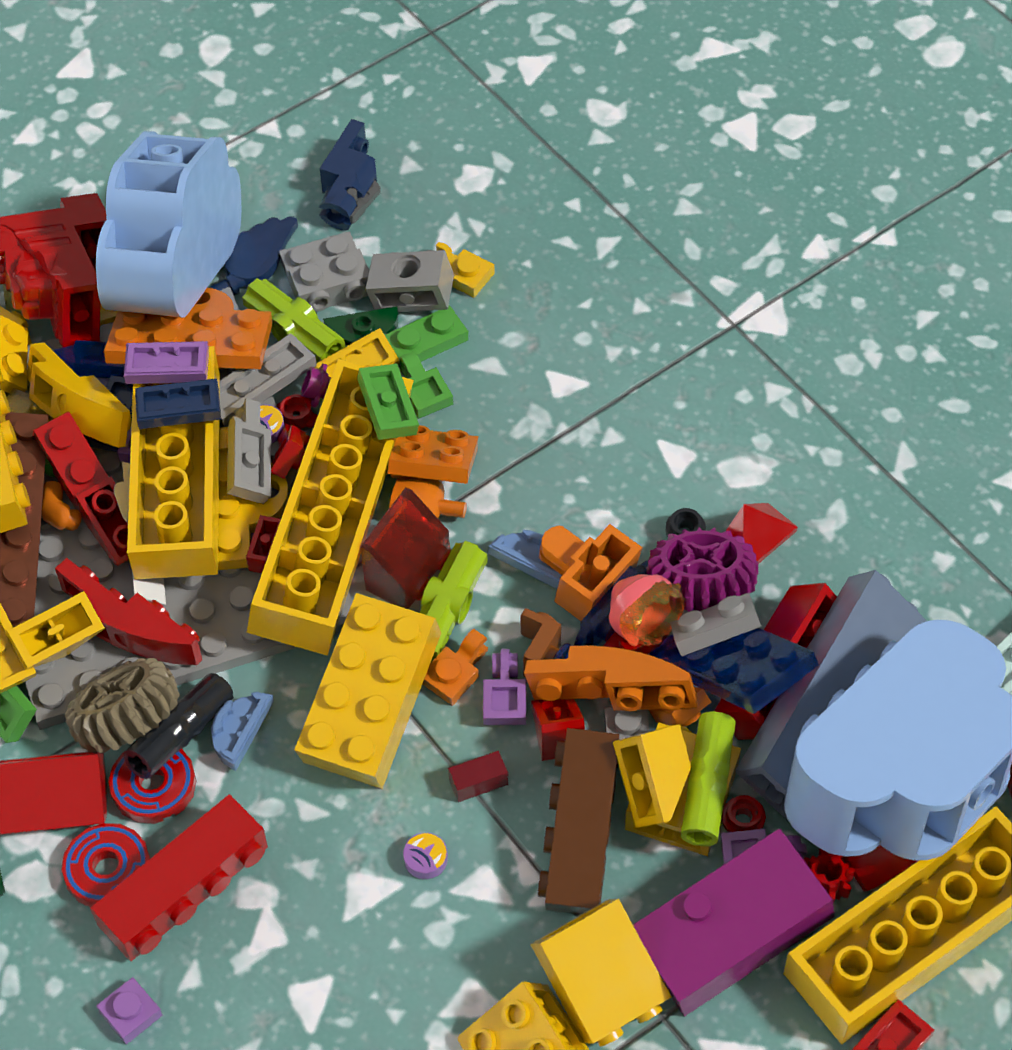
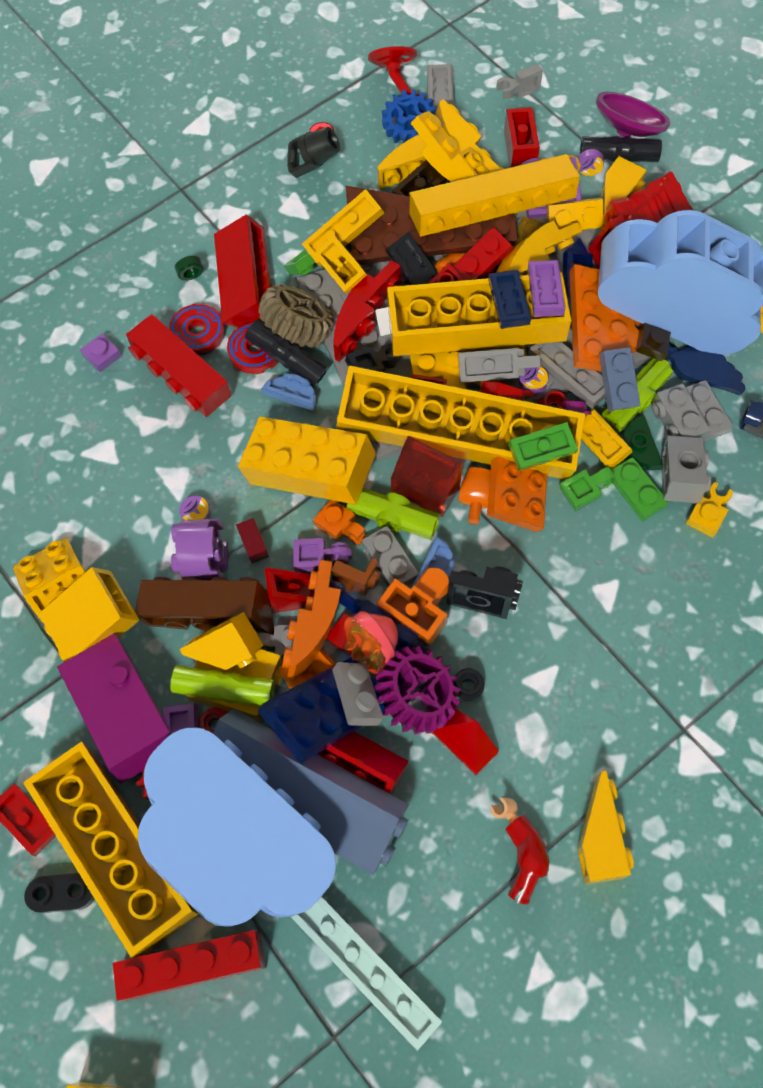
camera: 90 degrees right, 10 degrees up
none -> black plate [24,873,95,913]
none -> medium lavender brick [171,518,229,580]
none -> black plate [345,344,400,372]
none -> light grey plate [362,526,419,586]
none -> black plate [385,232,438,285]
none -> black plate [446,566,523,619]
none -> red arm [491,798,550,905]
none -> yellow slope [577,770,634,885]
none -> sand blue plate [599,347,641,412]
none -> dark brown plate [636,323,671,361]

